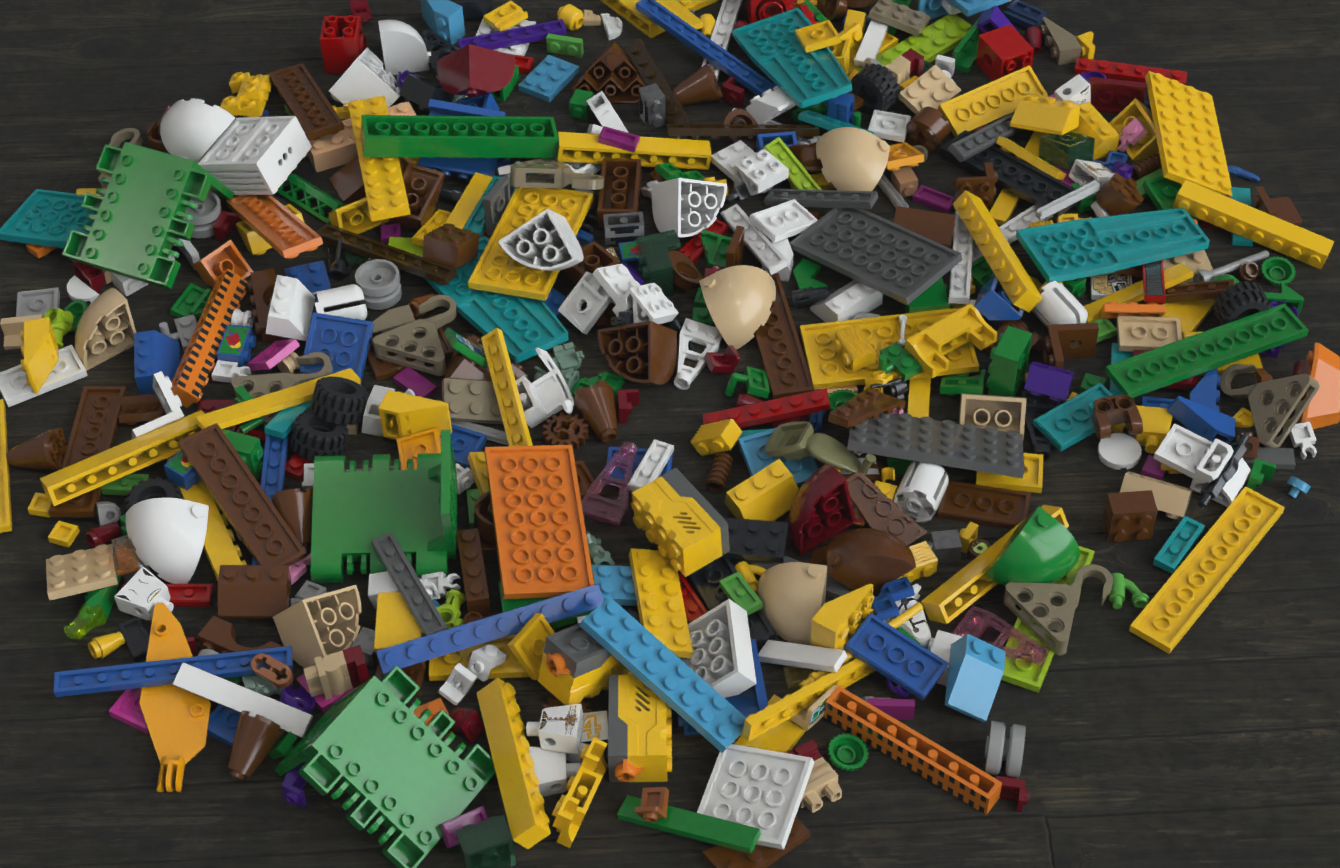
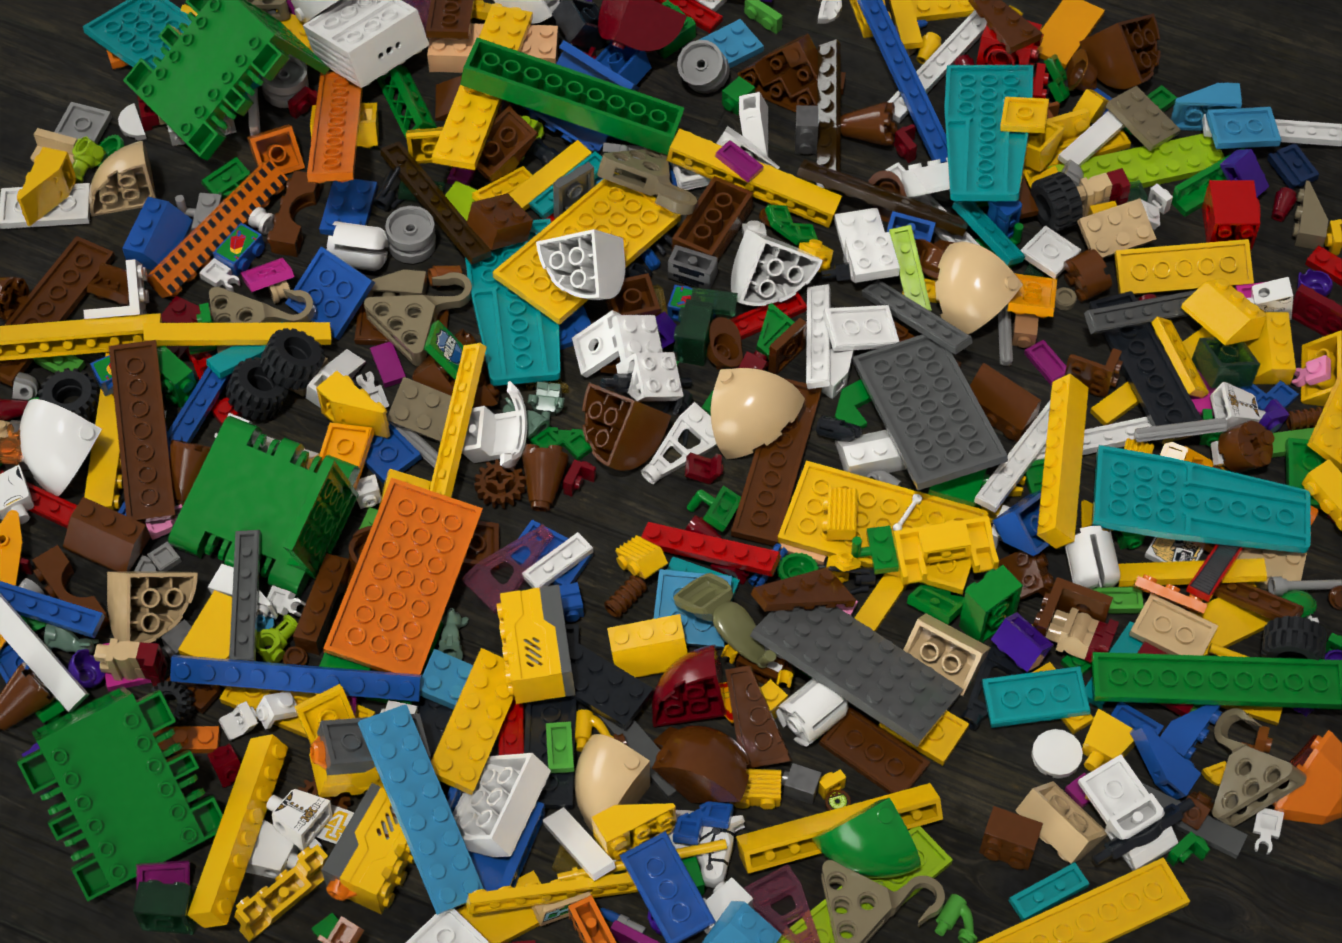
camera: 25 degrees right, 10 degrees up
dark orange beam [251,653,293,688] -> none
white slope [265,275,315,341] -> none
reddish brown piece [1091,395,1143,439] -> none
dark azure tile [1287,476,1311,498] -> none
none -> light grey wheel [677,40,730,94]
none -> tan hips [1046,607,1119,663]

